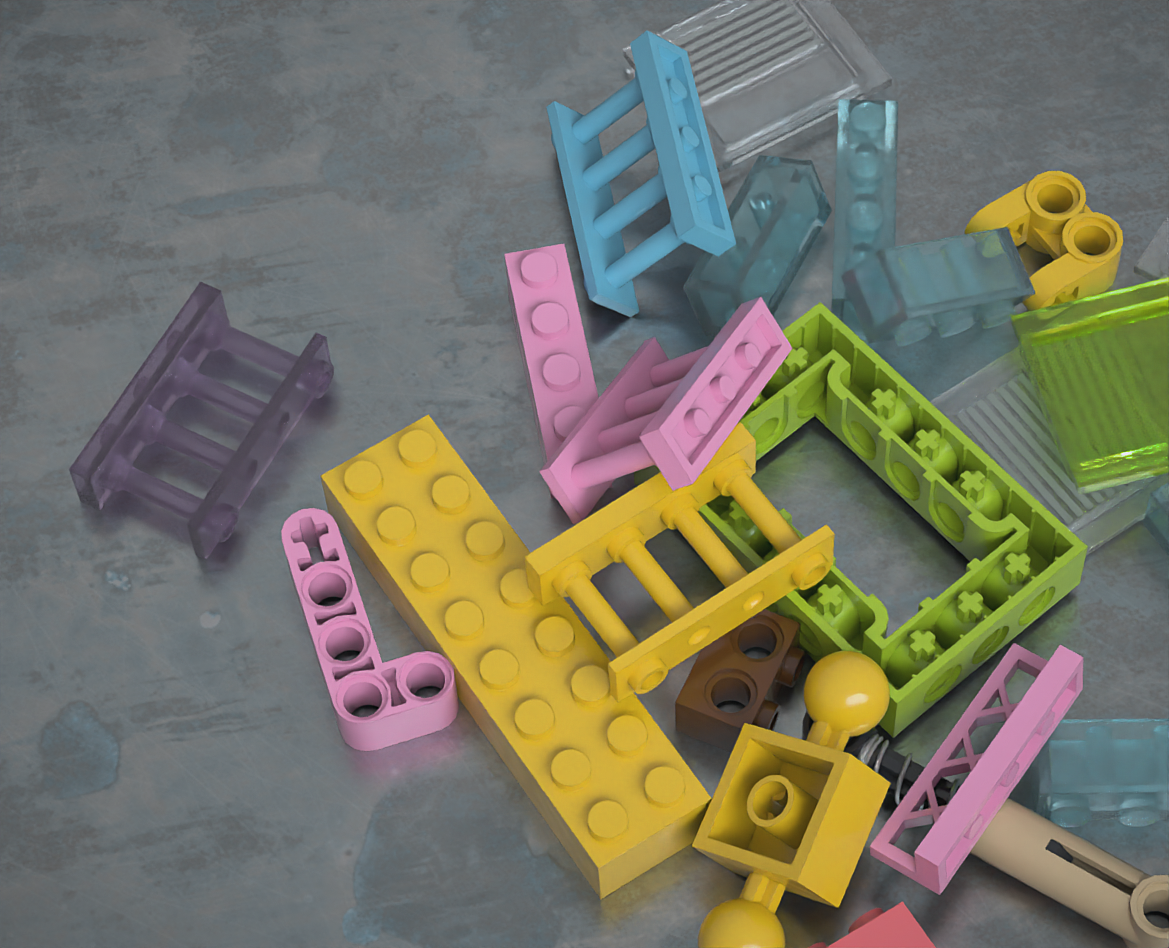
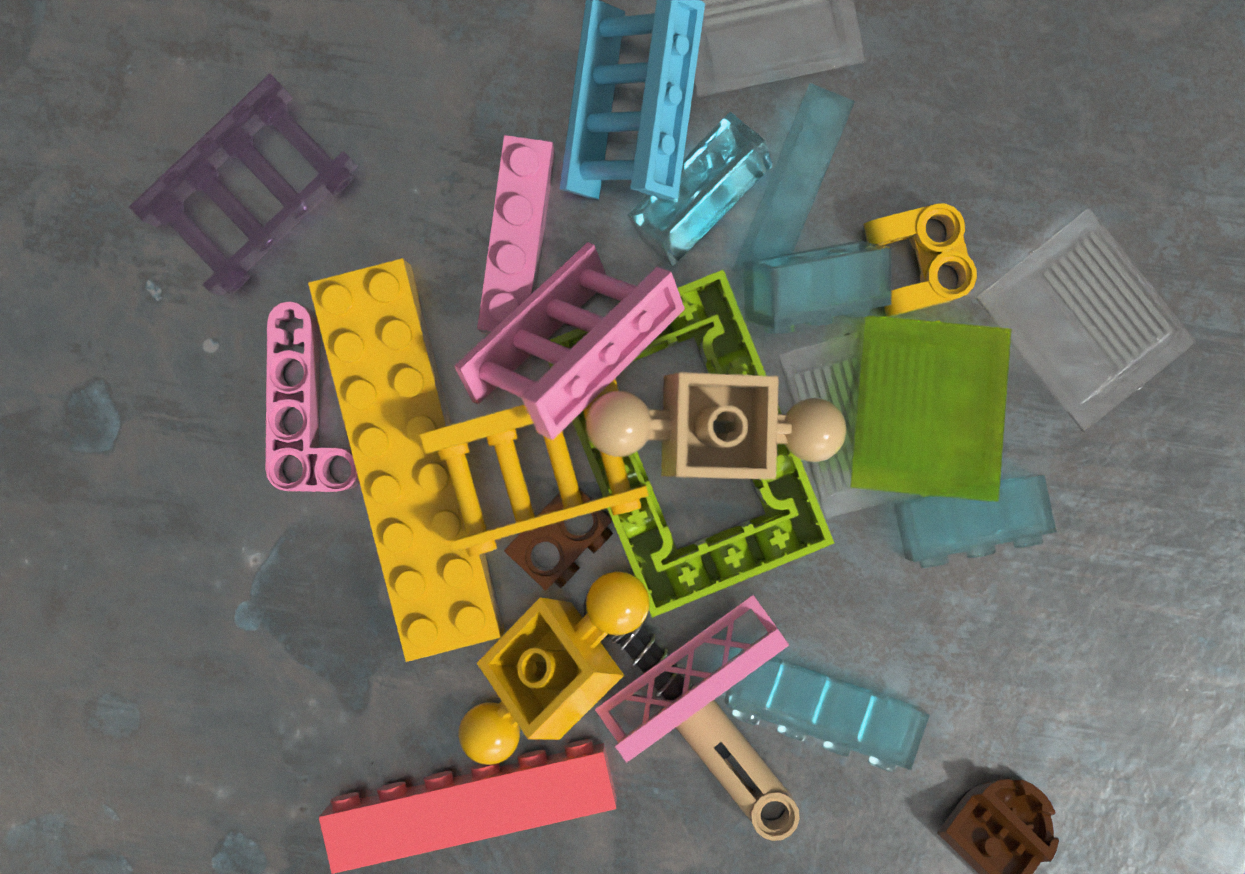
camera: 10 degrees right, 30 degrees up
none -> tan brick [586,373,846,479]

